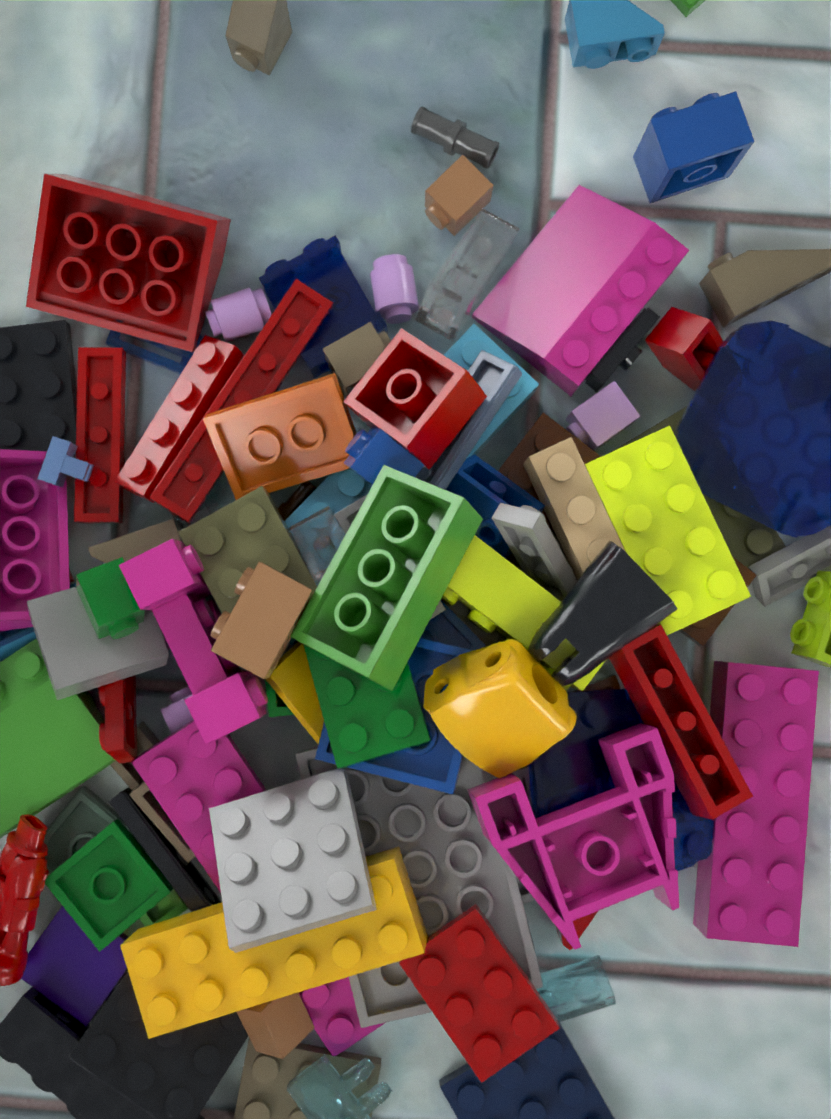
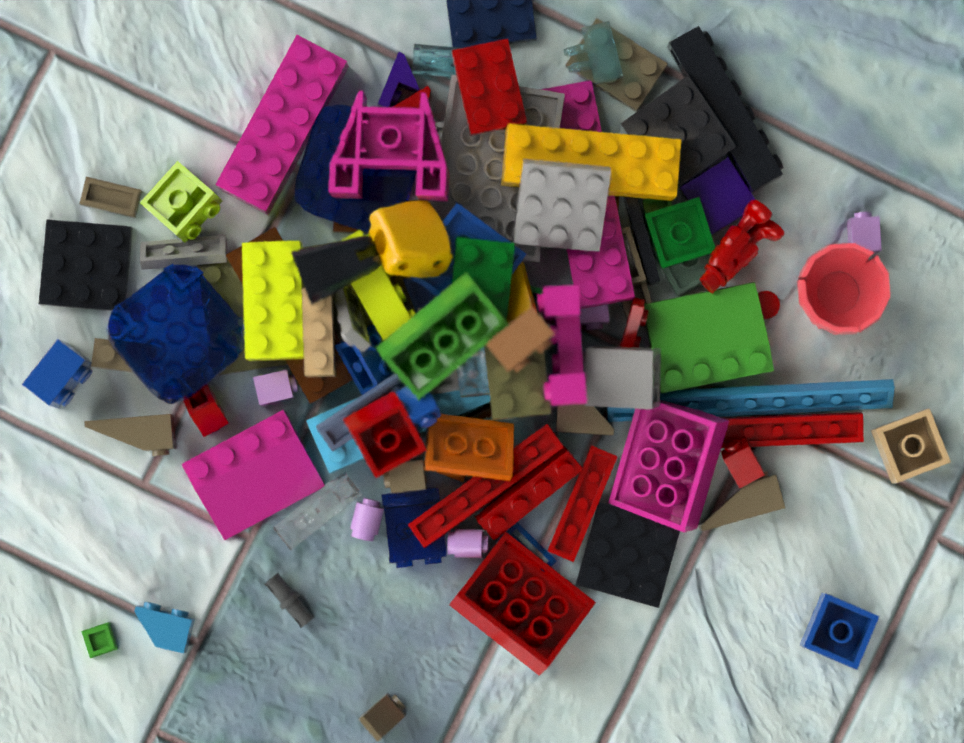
camera: 150 degrees left, 0 degrees up
medium blue tile [37,436,94,488] -> none
green brick [76,557,145,639] -> none
medium nougat brick [237,993,315,1059] -> none
medium nougat brick [425,155,494,236] -> none
black plate [585,307,660,393] -> none
red brick [609,625,753,820] -> none
blue brick [633,91,755,204] -> none
none -> dark purple slope [377,52,420,108]

